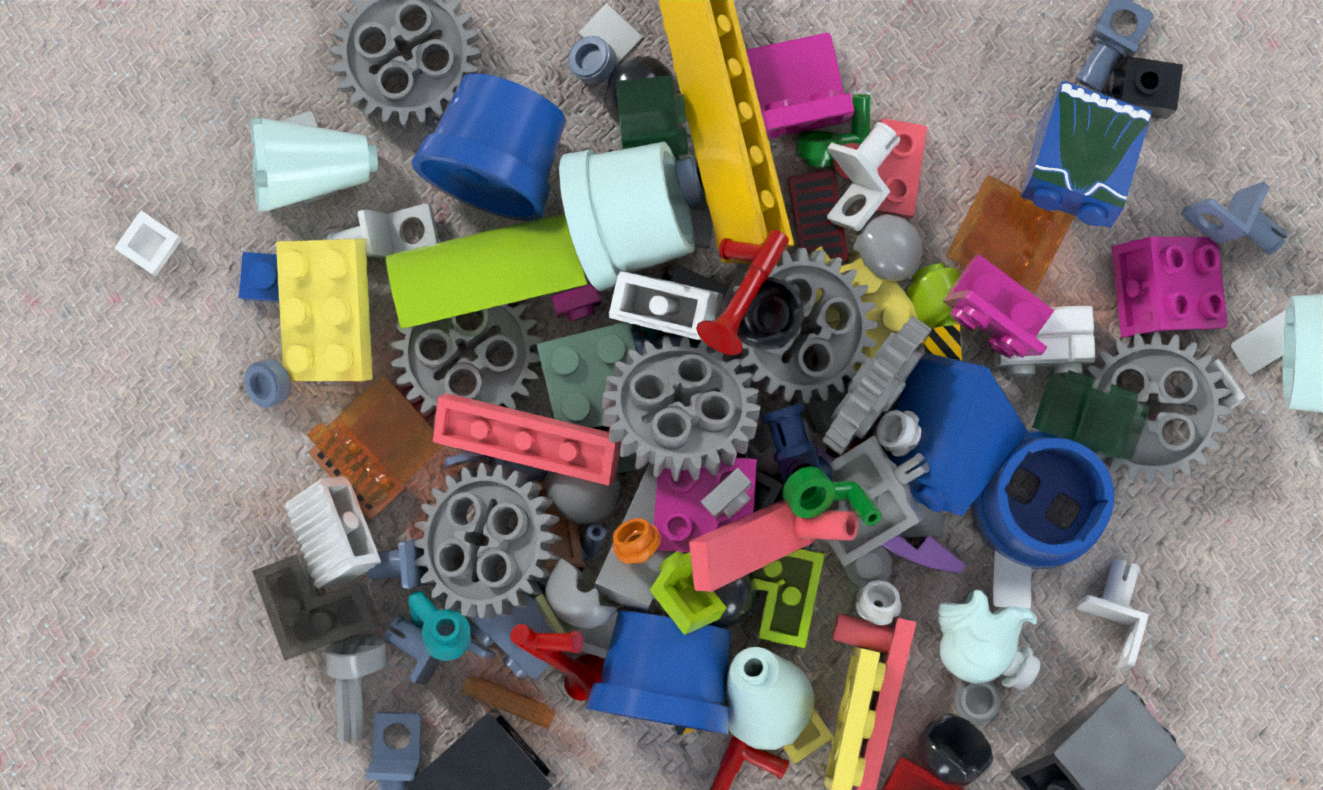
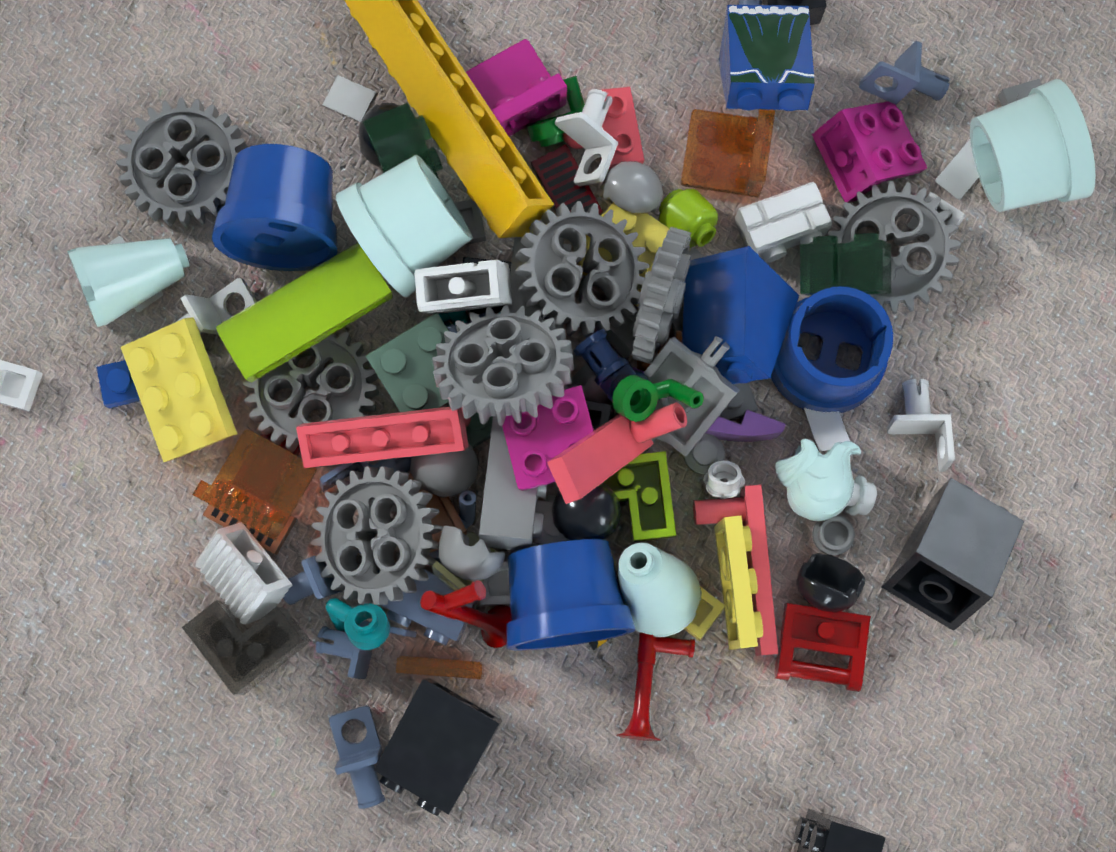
camera: 20 degrees left, 5 degrees down
sand blue tile [245,359,291,408] -> none
light grey piece [326,634,387,742] -> none
dark pink plate [551,284,602,322] -> none
sand blue tile [568,36,617,85] -> none
orange plate [613,518,661,564] -> none
lime bracket [650,551,727,635] -> none
sand blue tile [676,157,705,206] -> none
red piece [696,230,789,355] -> none
light grey plate [701,468,752,519] -> none
black hair [725,276,804,350] -> none
white plate [877,410,921,457] -> none
sticker [924,324,963,361] -> none
dark pink bracket [943,254,1055,358] -> none

